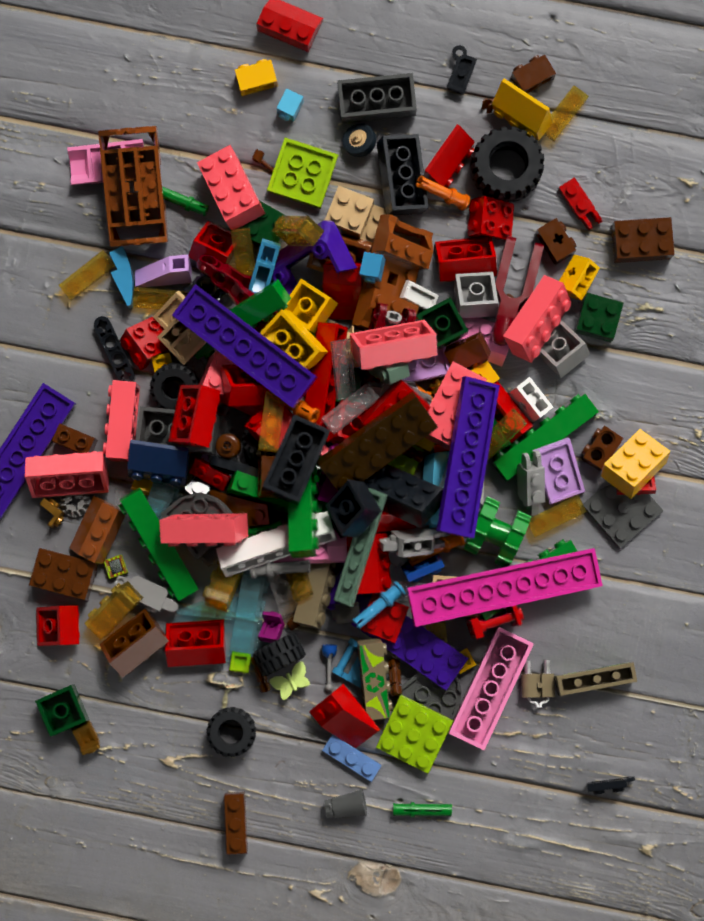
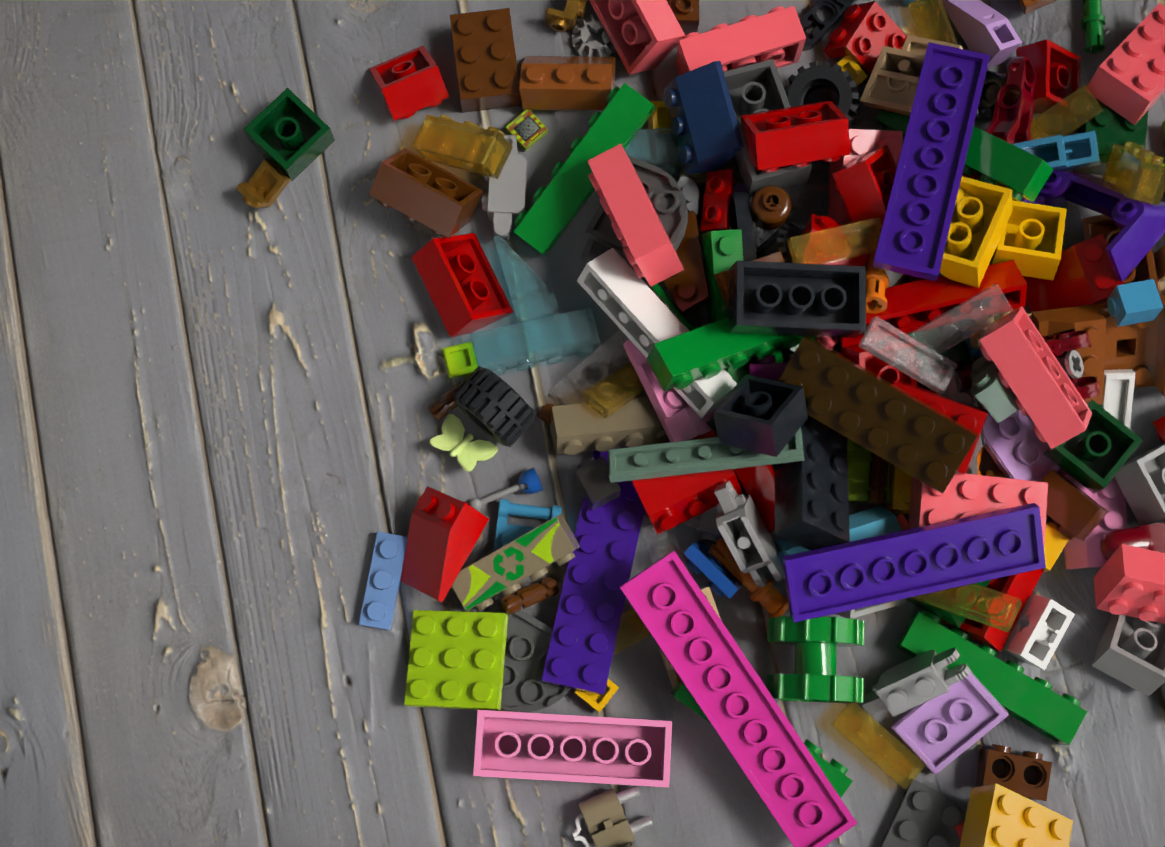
camera: 65 degrees right, 5 degrees down
clear yellow brick [203,558,245,612] -> none
black tyre [206,707,256,757] -> none
reddish brown brick [224,792,248,854] -> none
light grey pin [250,560,311,579] -> none
magenta bracket [258,611,285,643] -> none
dark grey plant [324,789,367,819] -> none
dark azure pin [352,581,406,629] -> none
red plate [359,593,409,644] -> none
green pin [393,802,452,818] -> none
red fence [466,605,524,639] -> none

